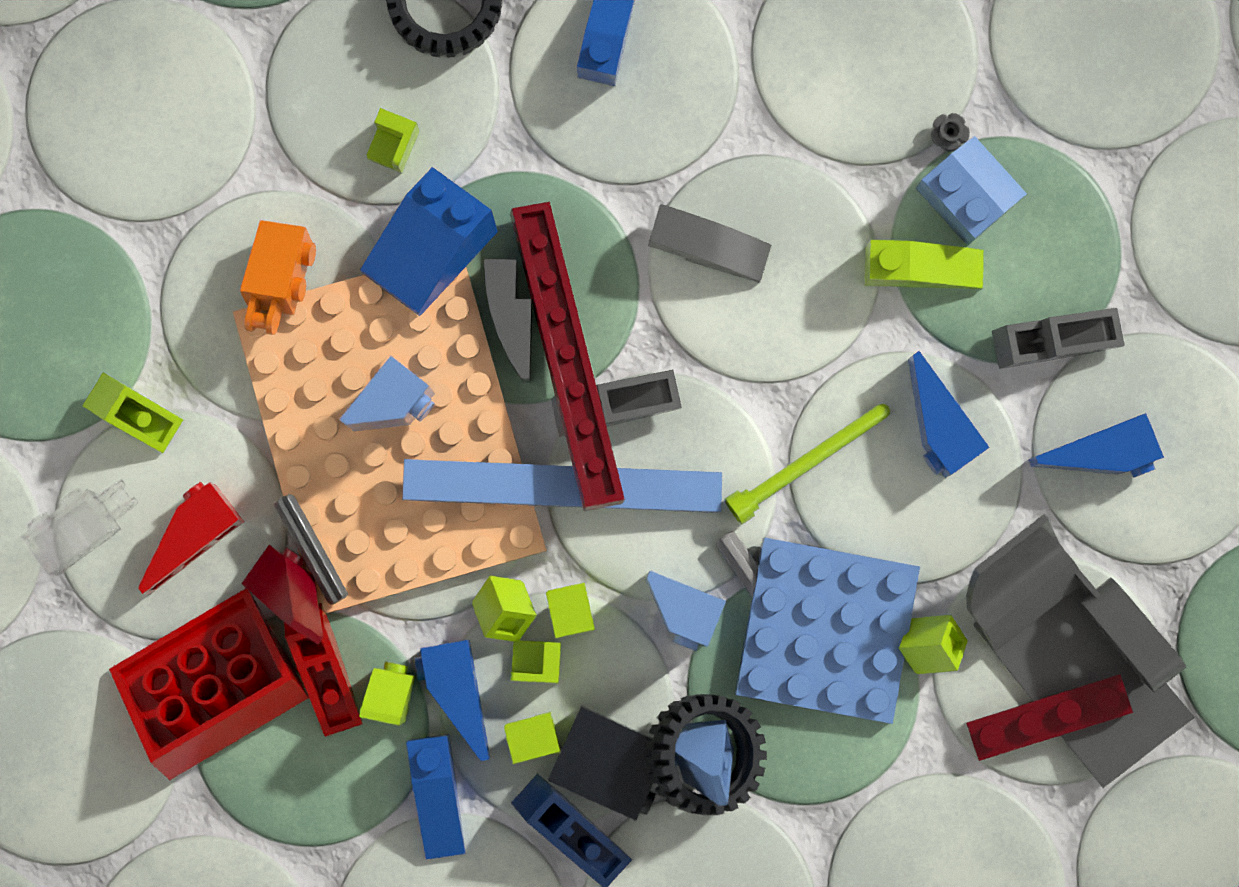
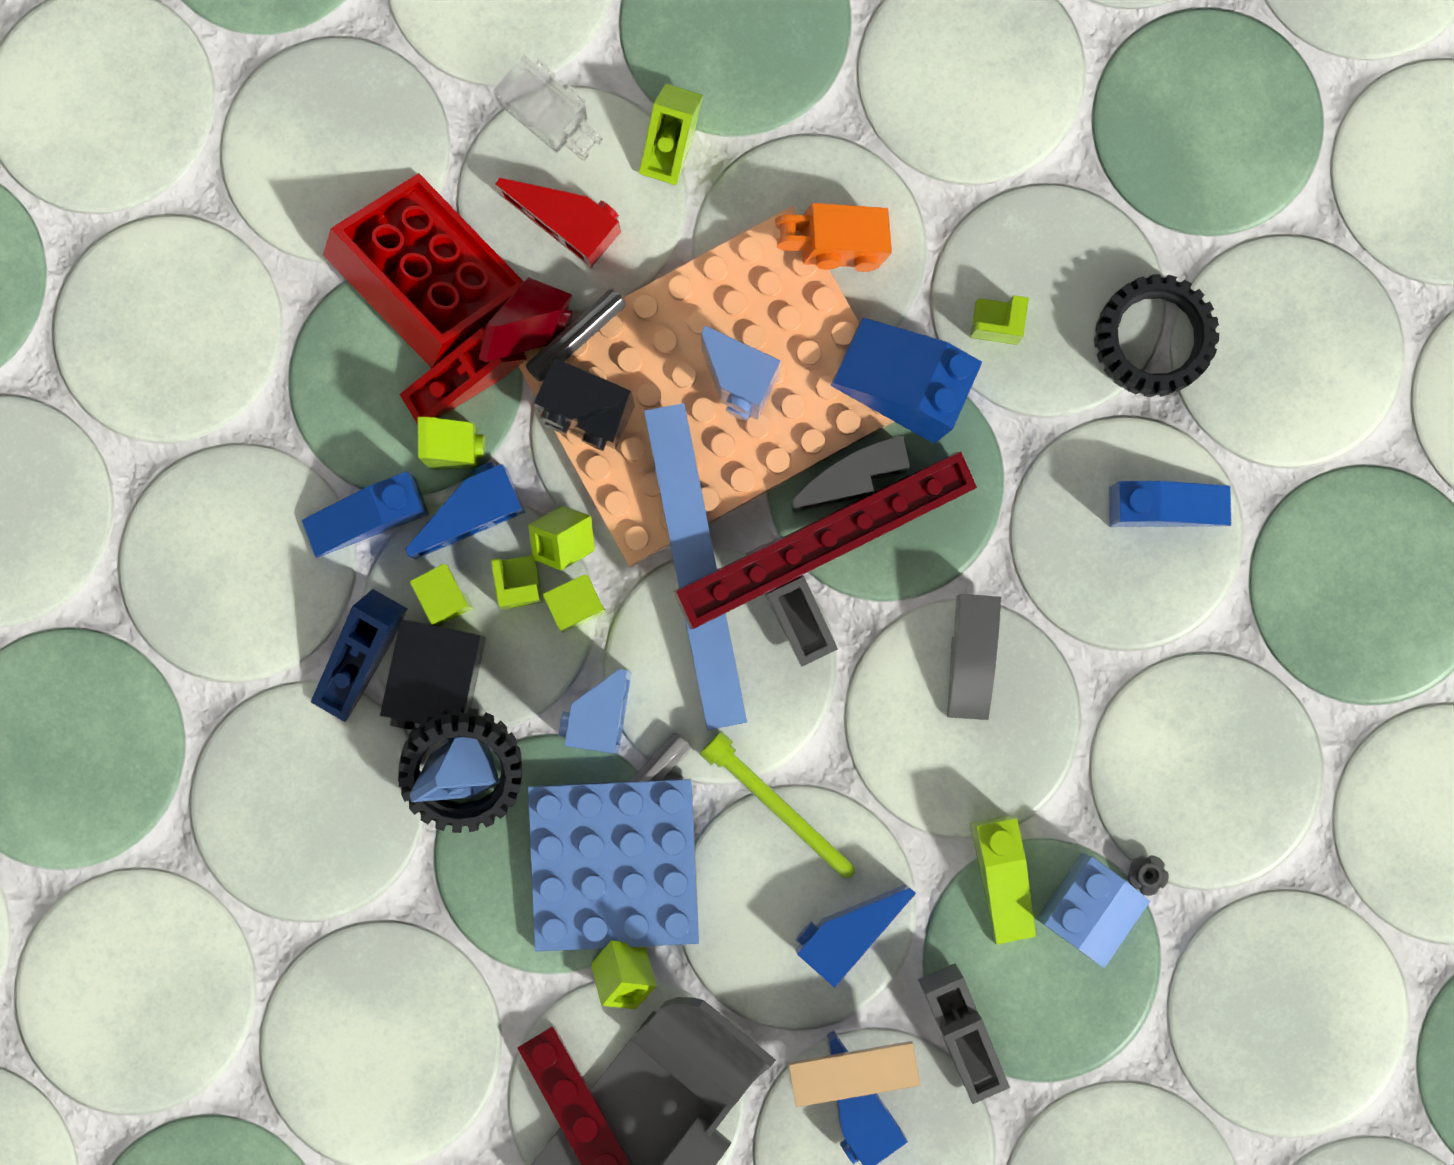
camera: 80 degrees right, 0 degrees up
none -> black slope [534,358,635,451]
none -> tan tile [788,1041,921,1107]

